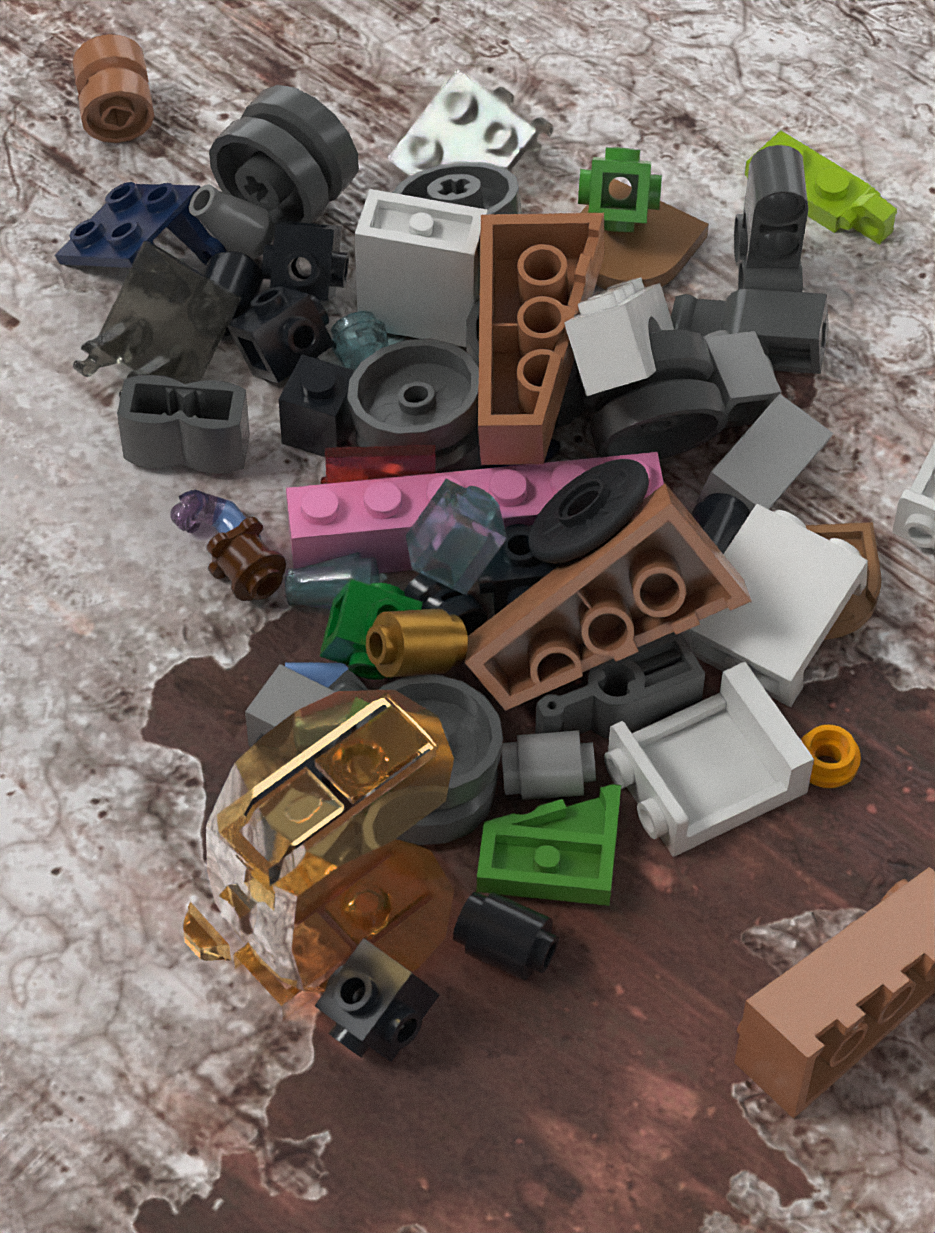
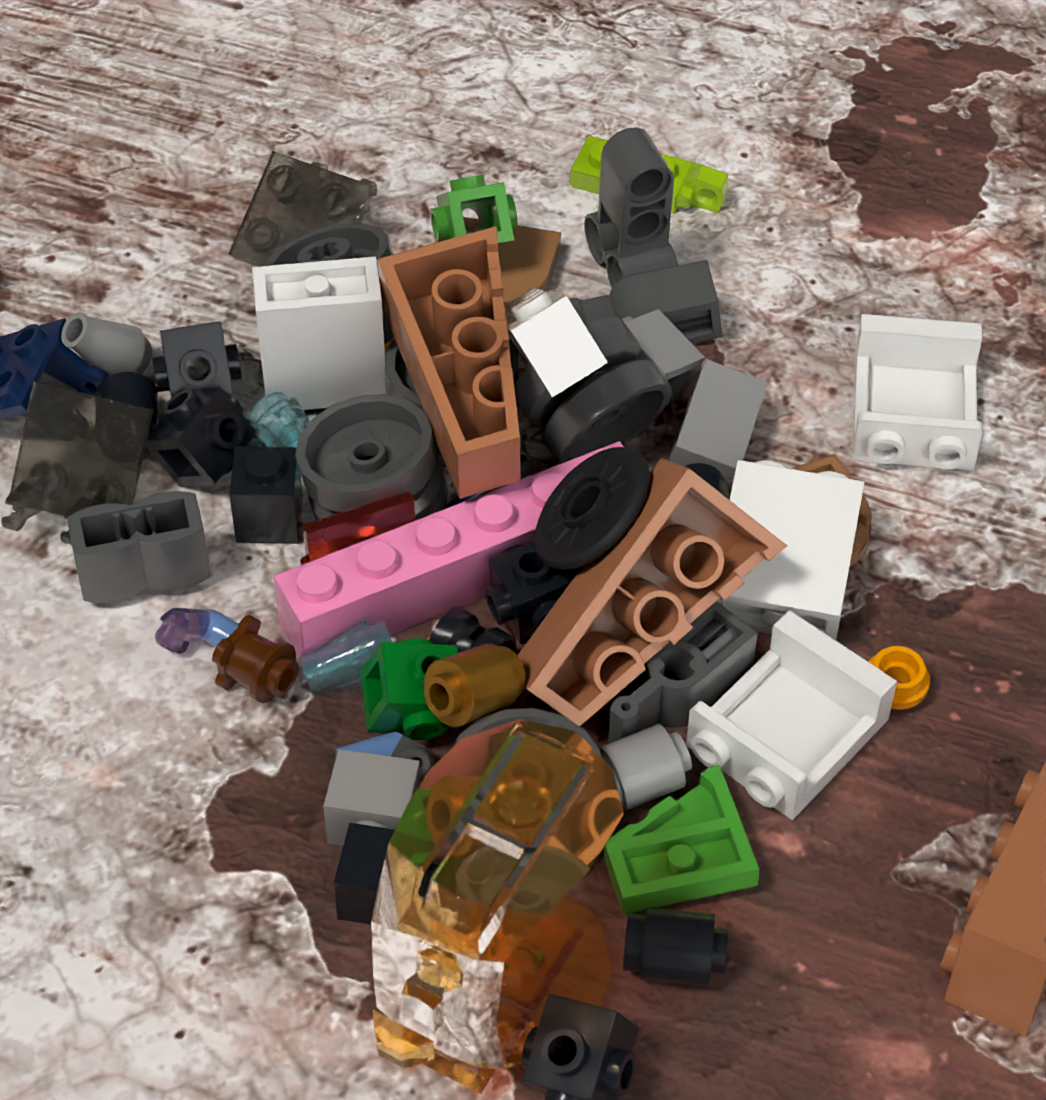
camera: 20 degrees left, 5 degrees down
dark grey wheel [209,85,359,224] -> none
clear light blue brick [406,479,507,595] -> none

